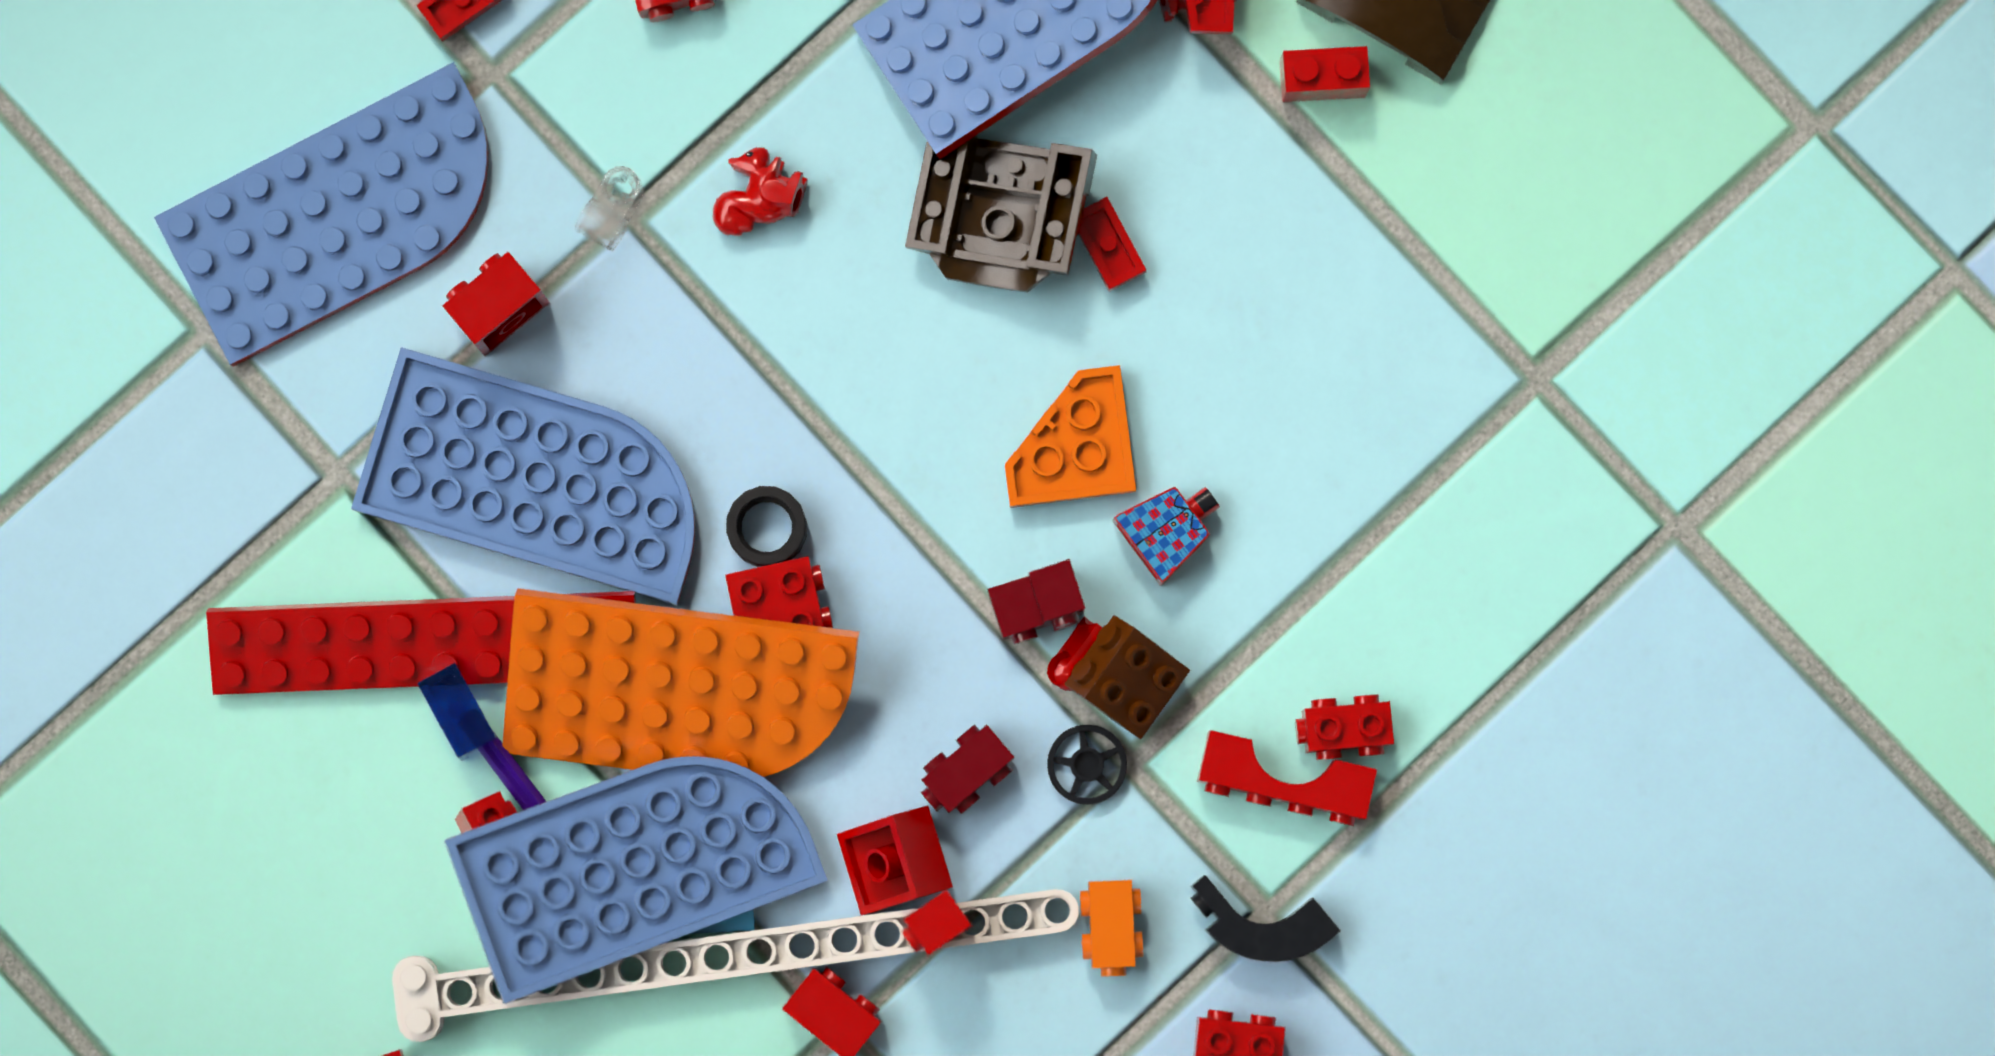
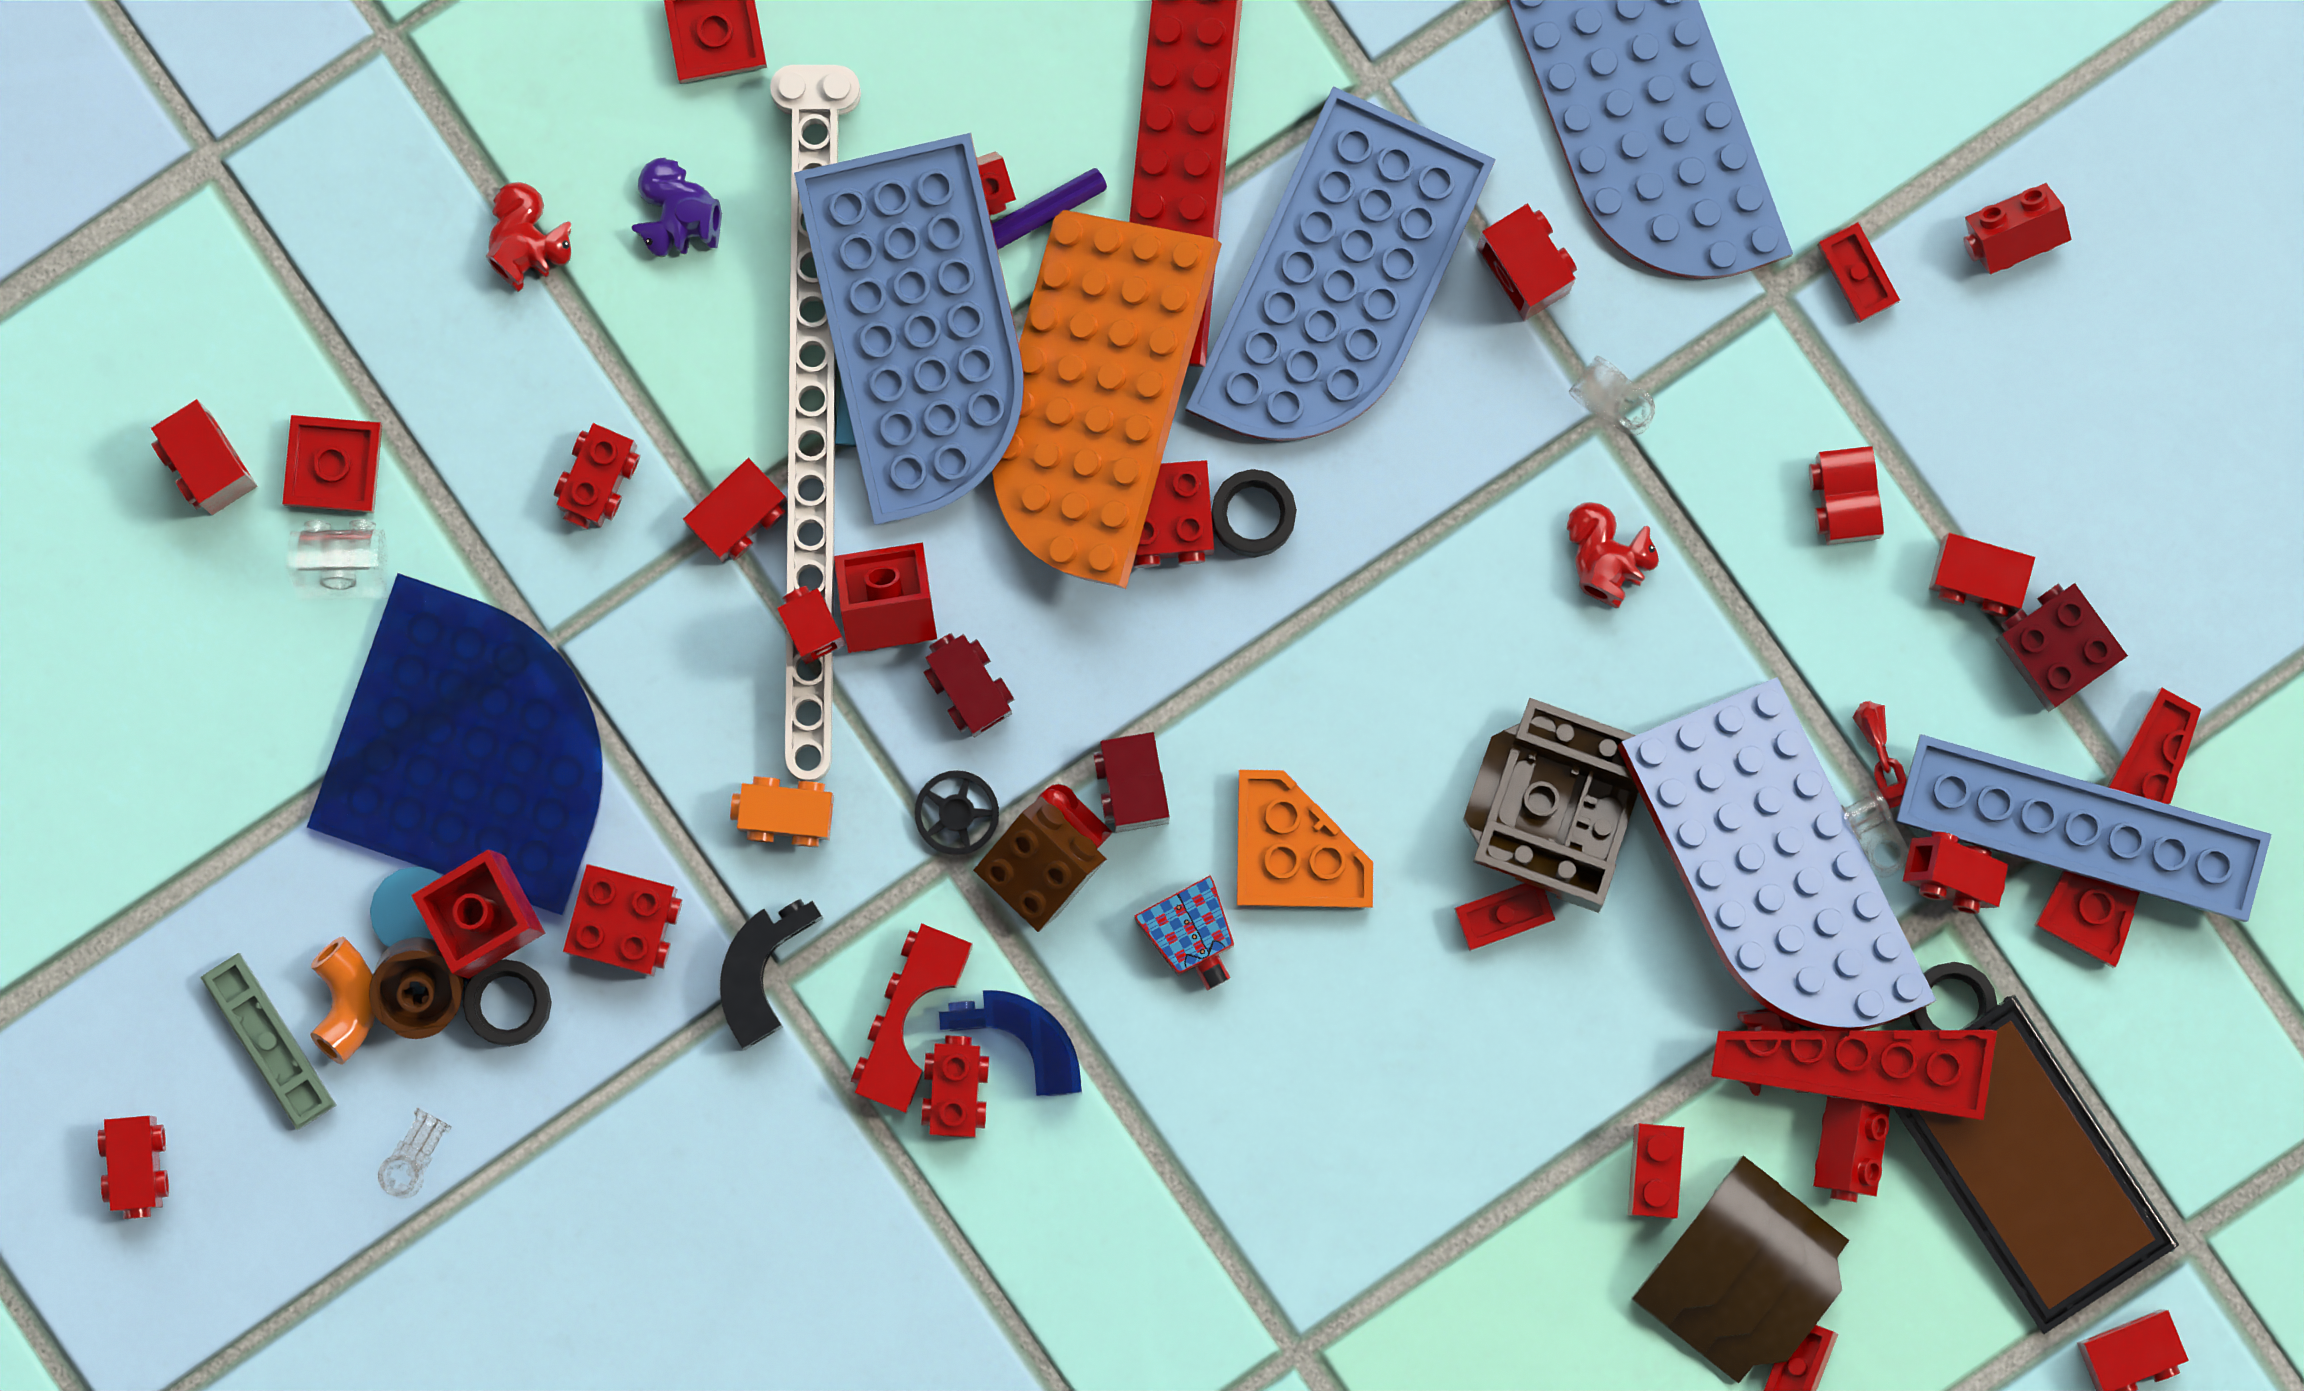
camera: 95 degrees right, 0 degrees up
clear blue panel [417,663,497,761] -> none
none -> clear blue arch [939,990,1082,1097]

